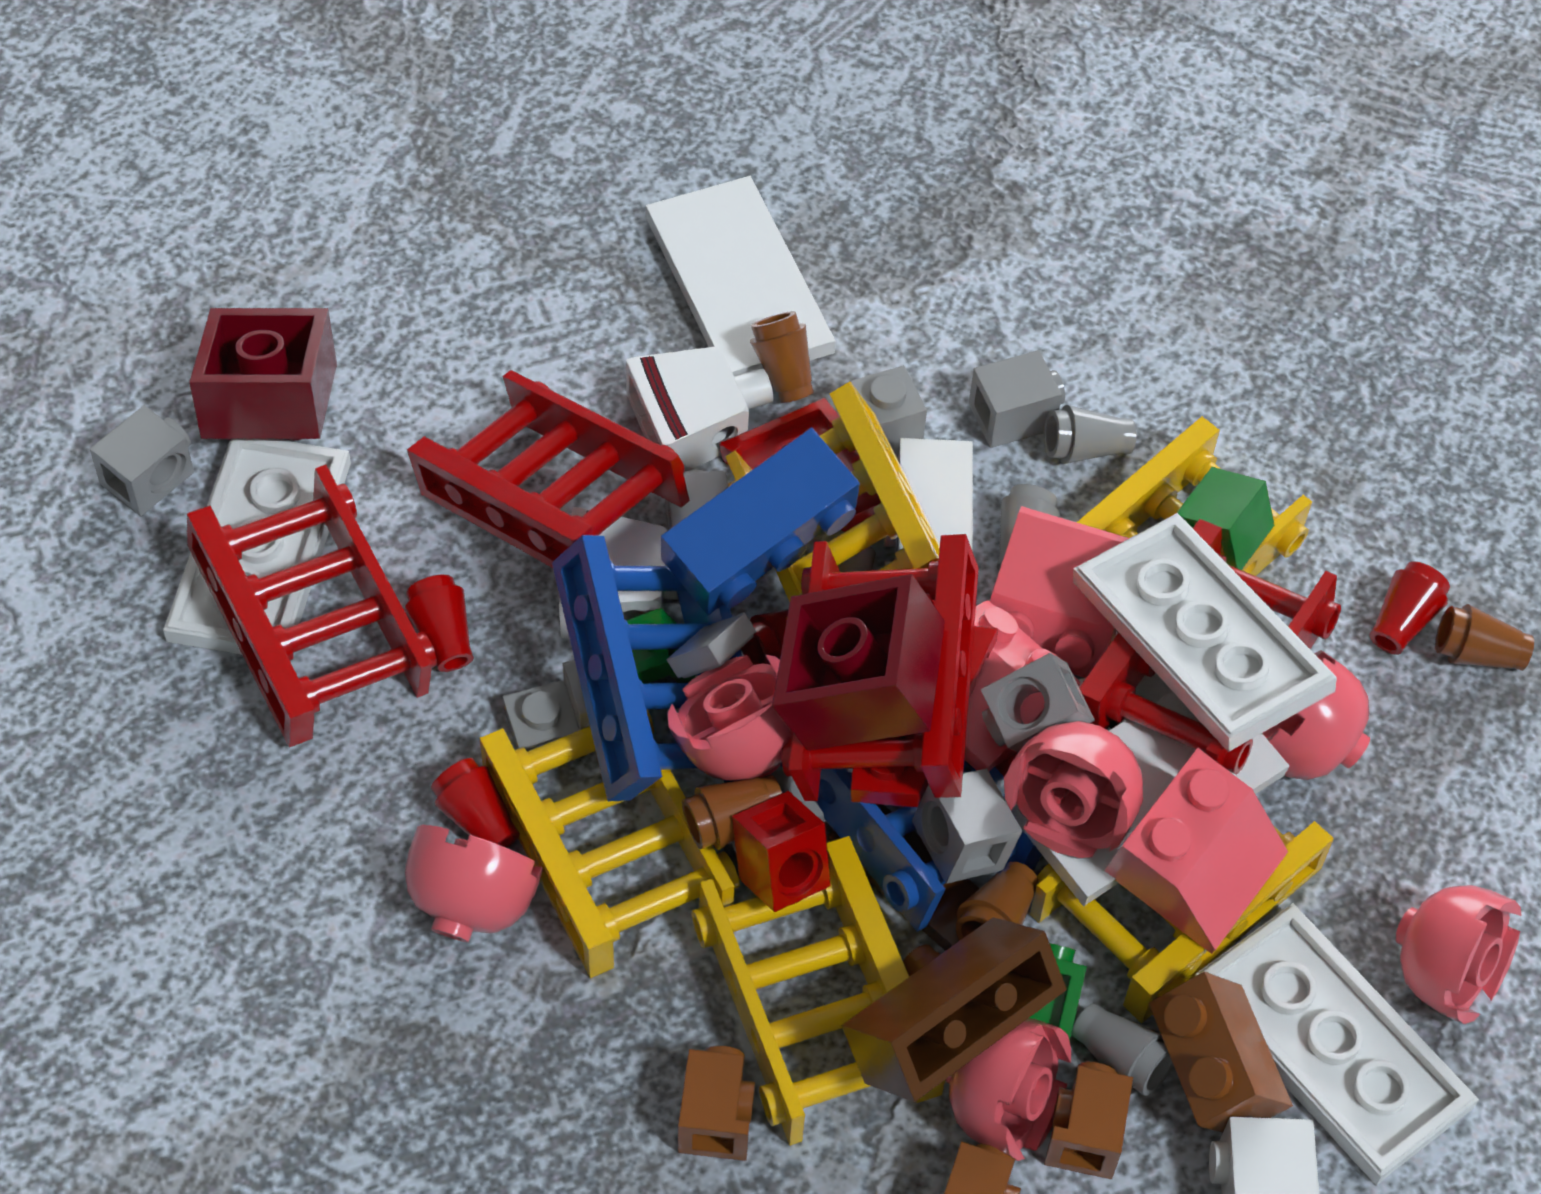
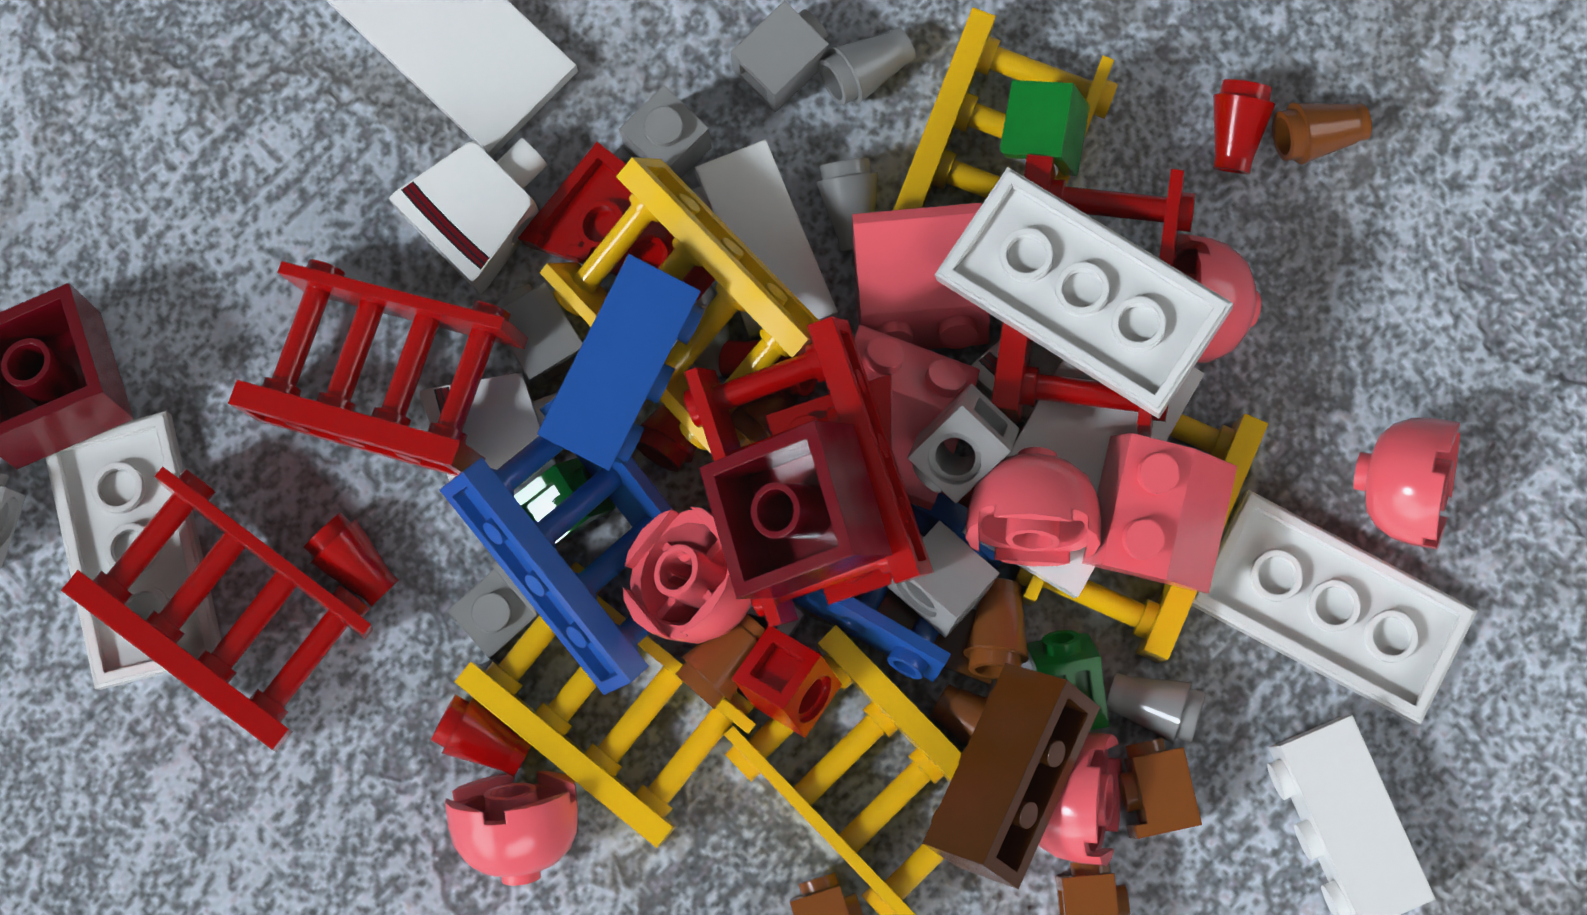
camera: 20 degrees left, 25 degrees up
light grey tile [666,613,756,678] -> none
dark orange cone [750,311,814,403] -> none
dark orange brick [1149,971,1293,1133] -> none

